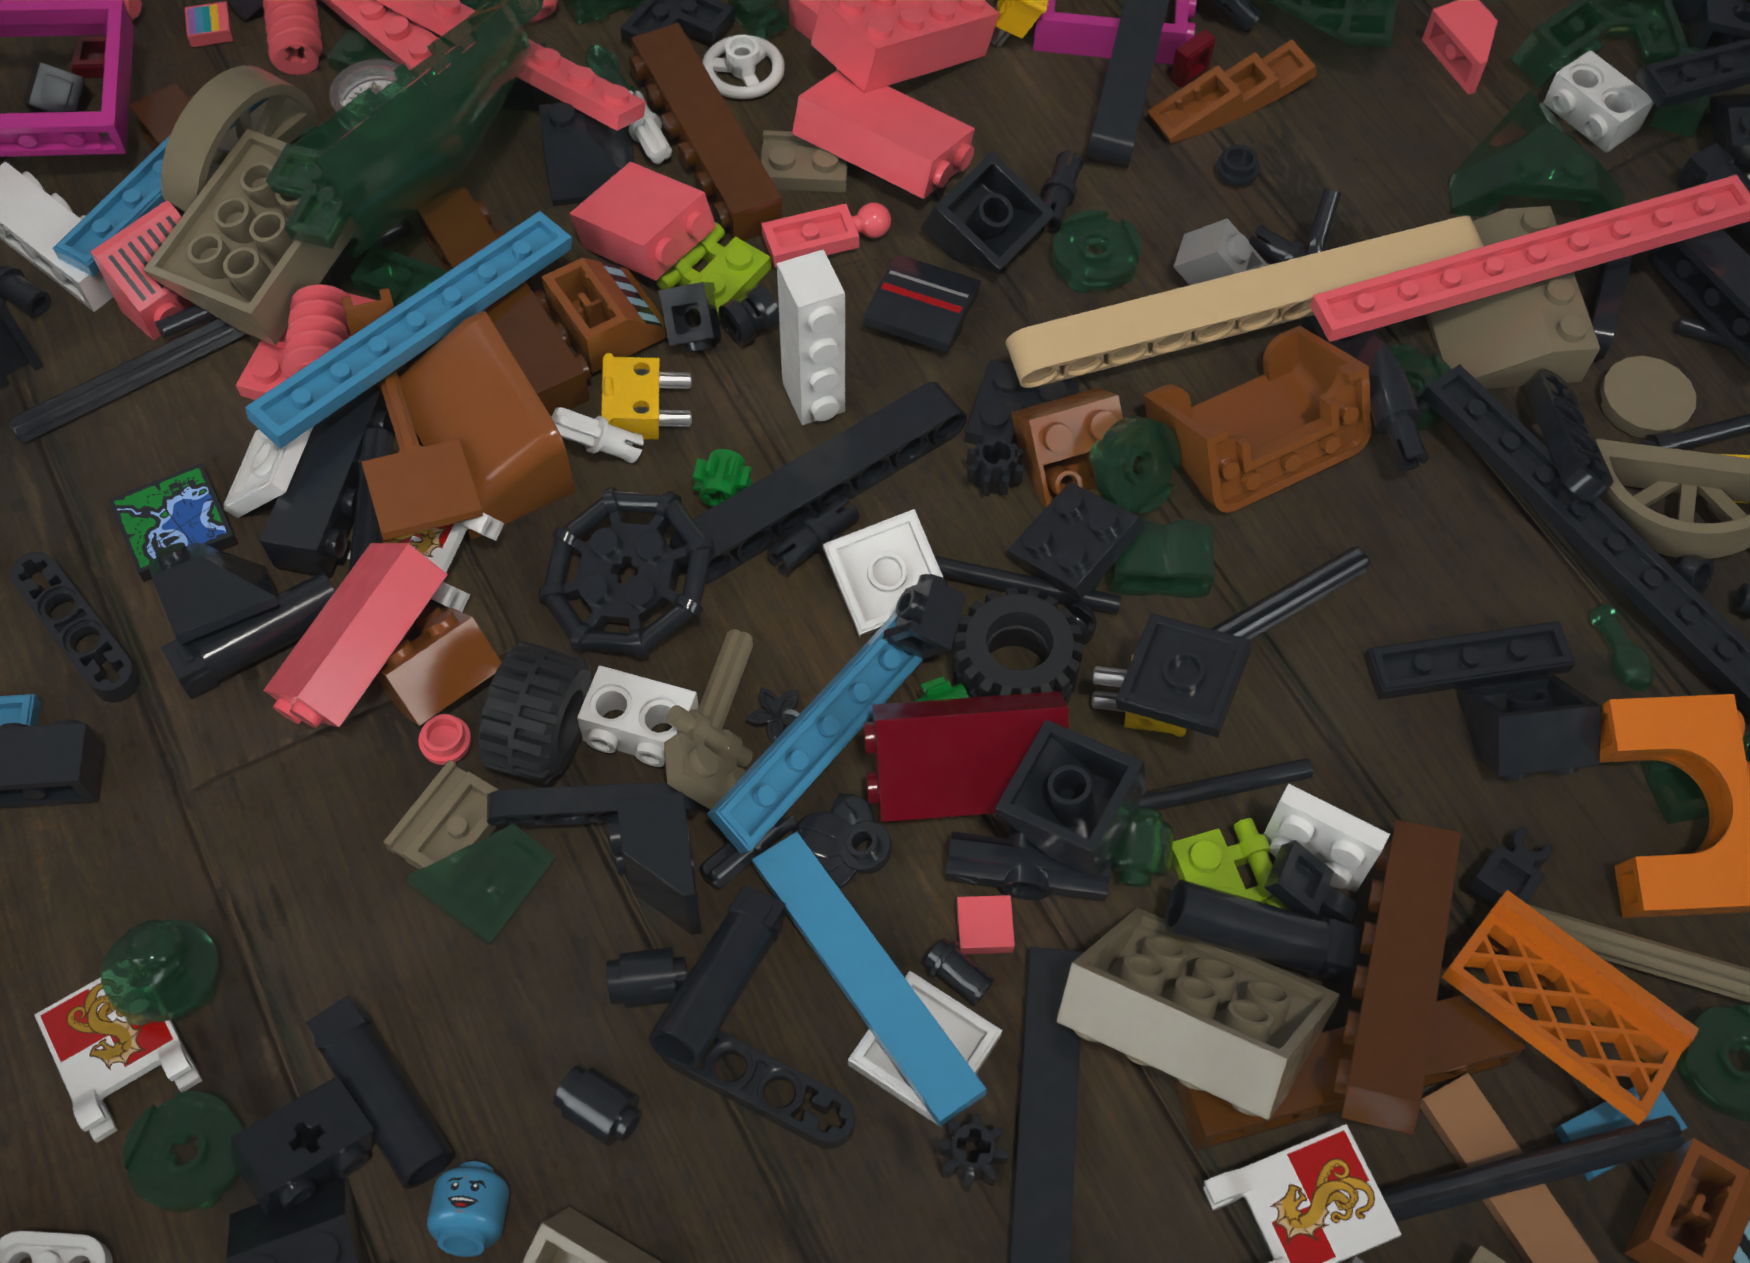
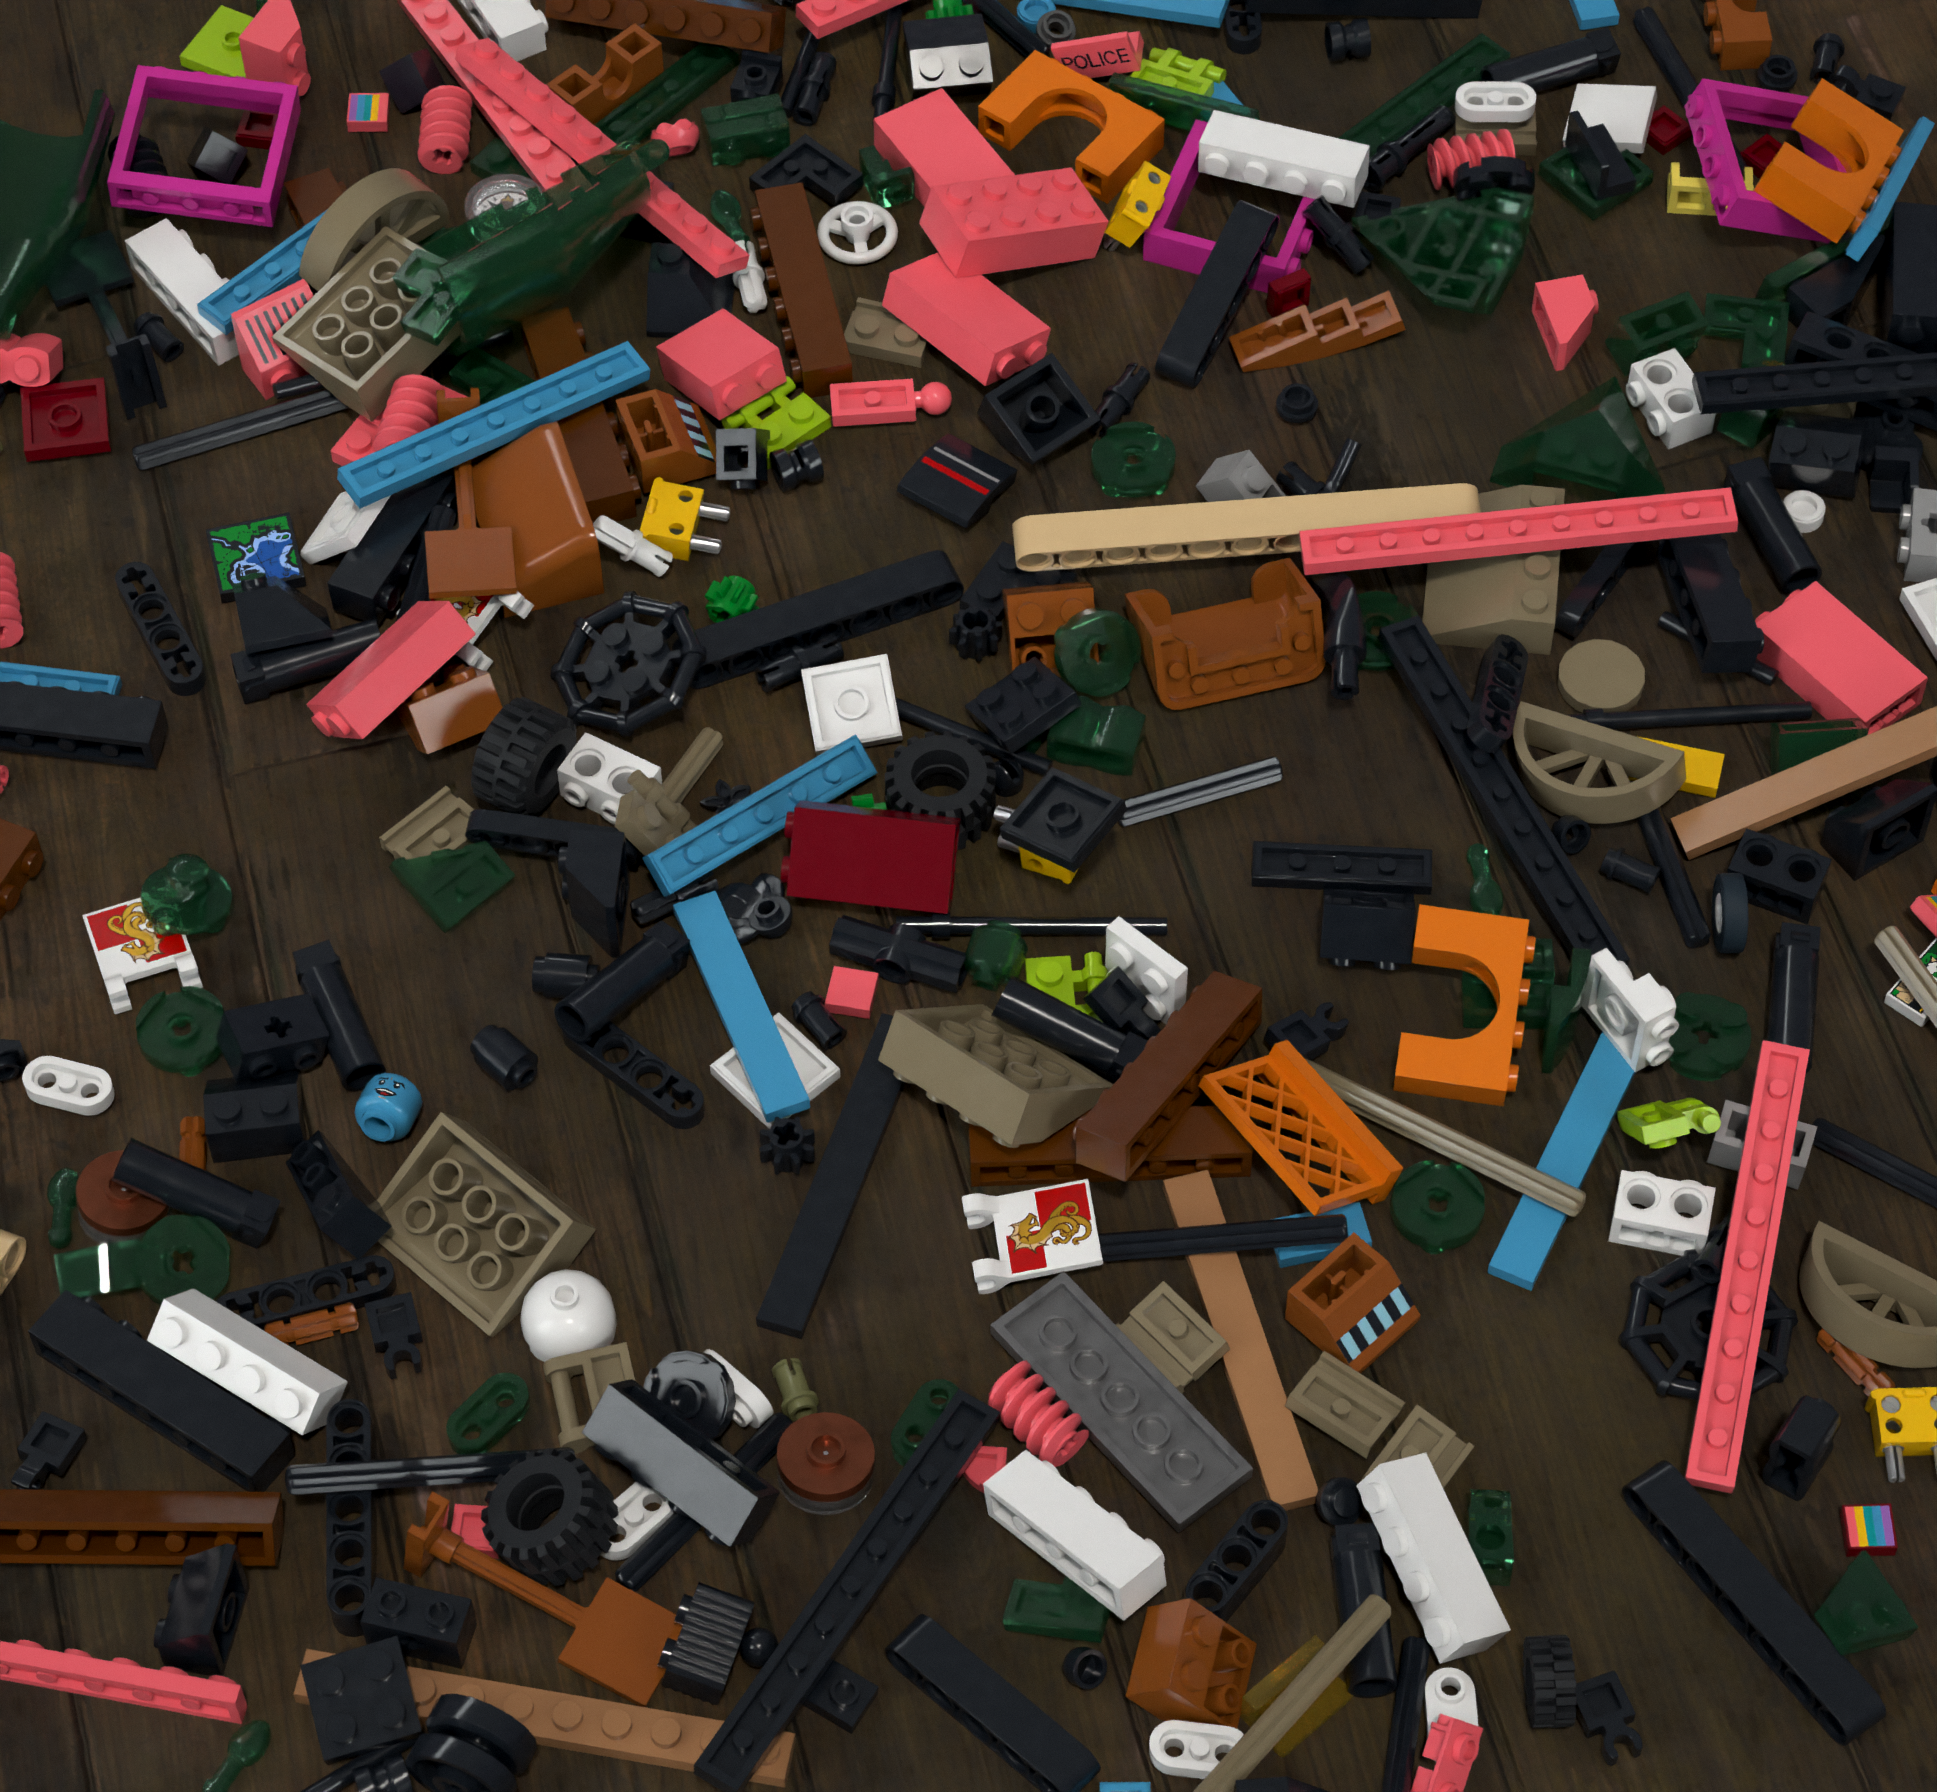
camera: 15 degrees right, 5 degrees down
coral plate [418,714,472,765] -> none
white brick [777,249,845,425] -> none
black brick [883,574,966,659] -> none
black slope [995,720,1146,879] -> none

